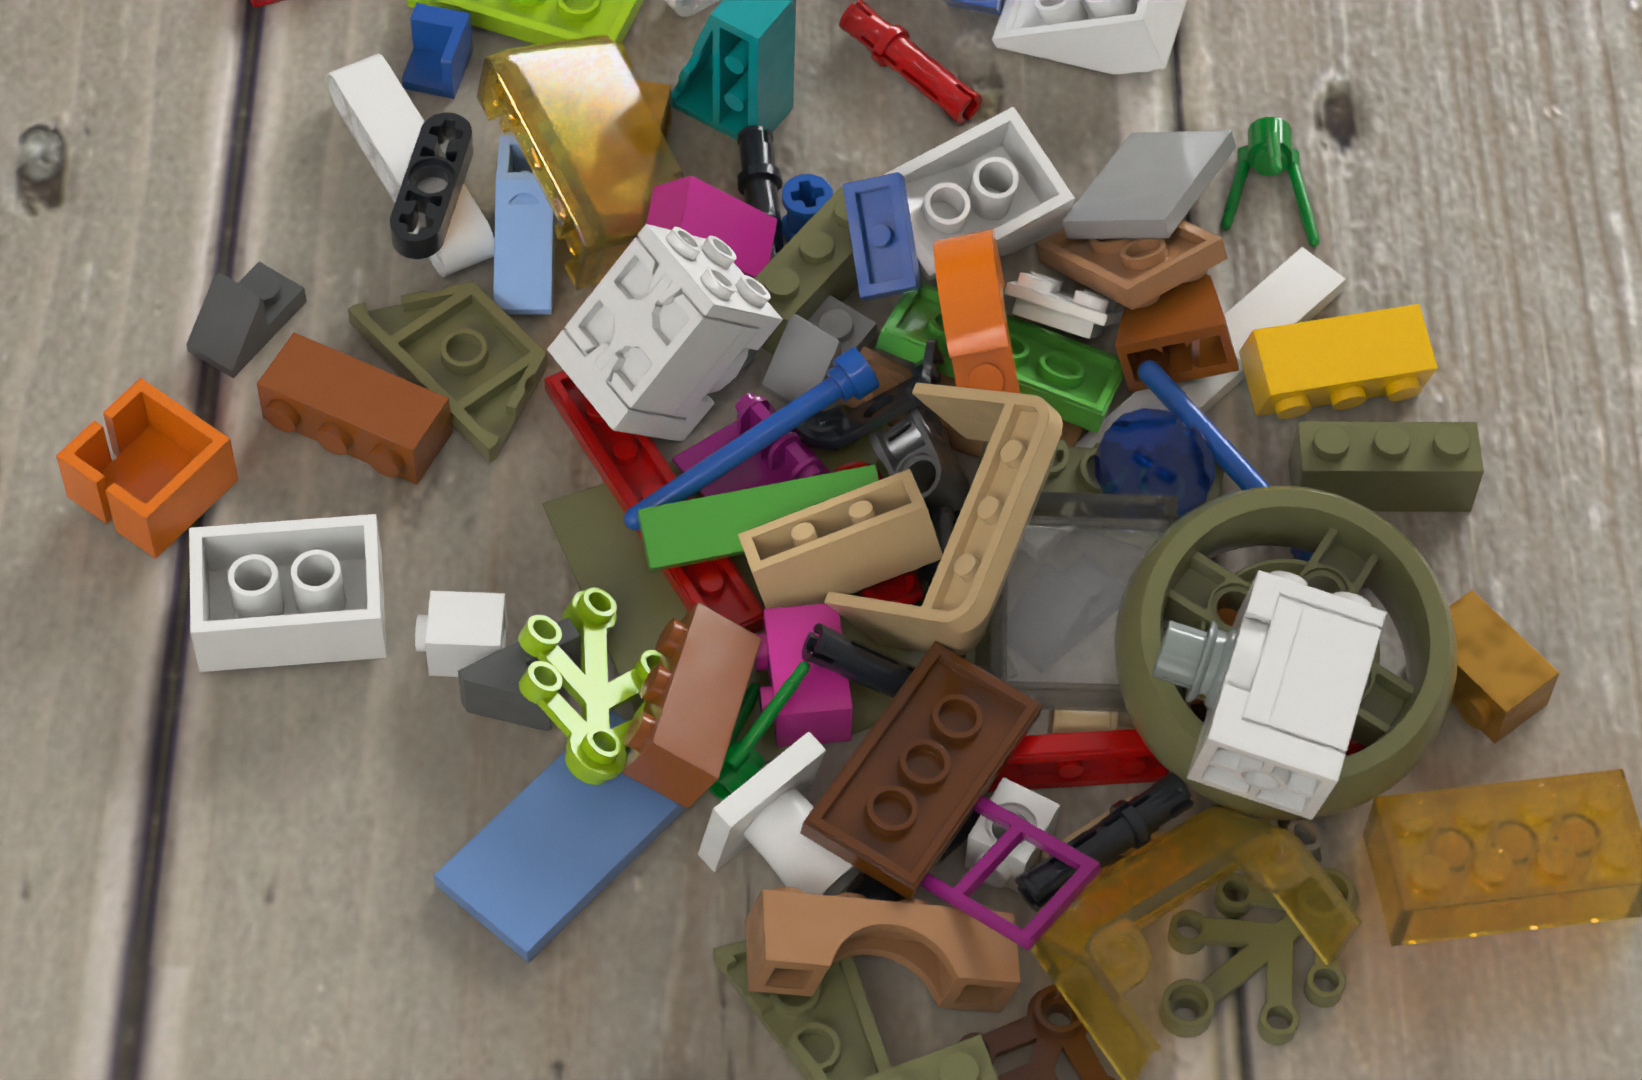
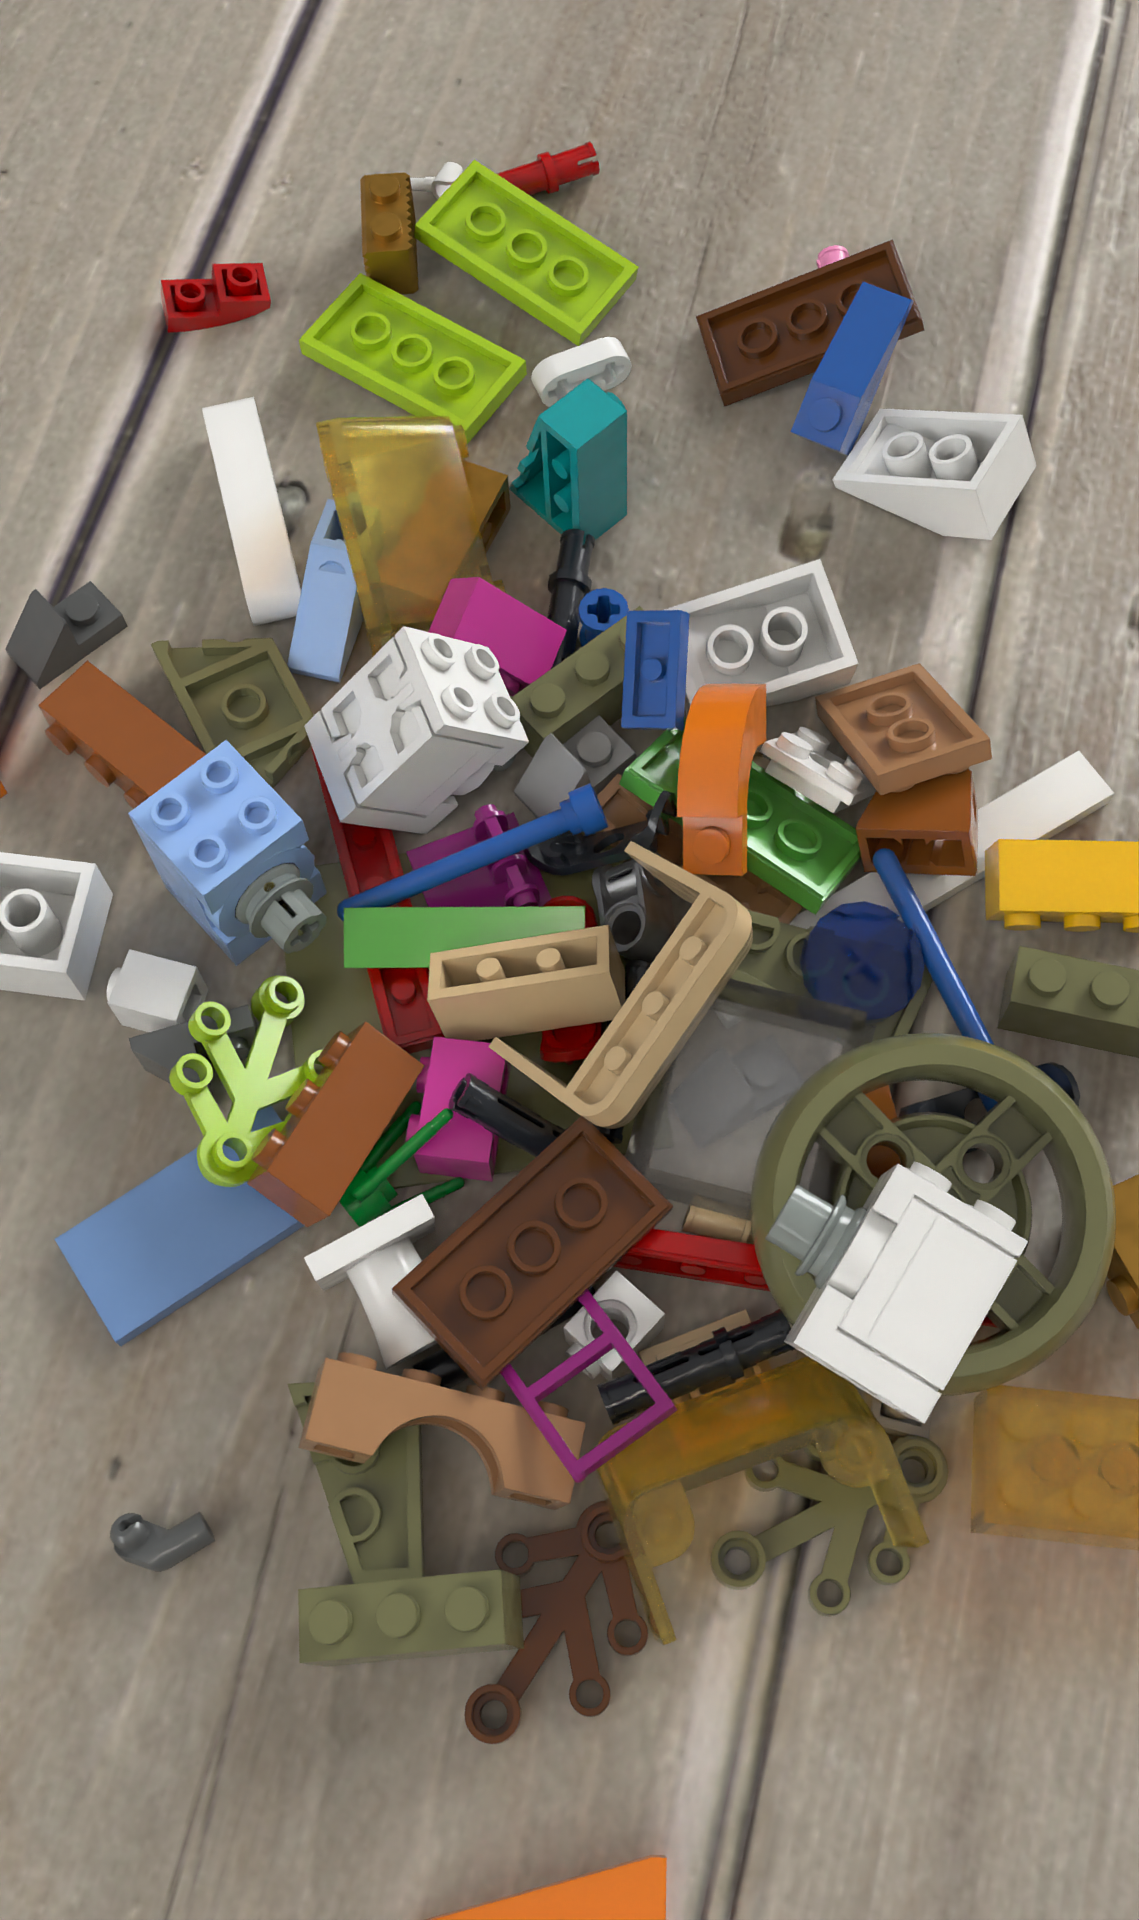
camera: 20 degrees right, 10 degrees up
black beam [390,112,474,259] -> none
blue panel [402,3,473,99] -> none
red pin [839,0,982,124] -> none
light grey tile [1062,130,1236,239] -> none
green plant [1220,117,1320,247] -> none
none -> light blue piece [128,740,327,966]

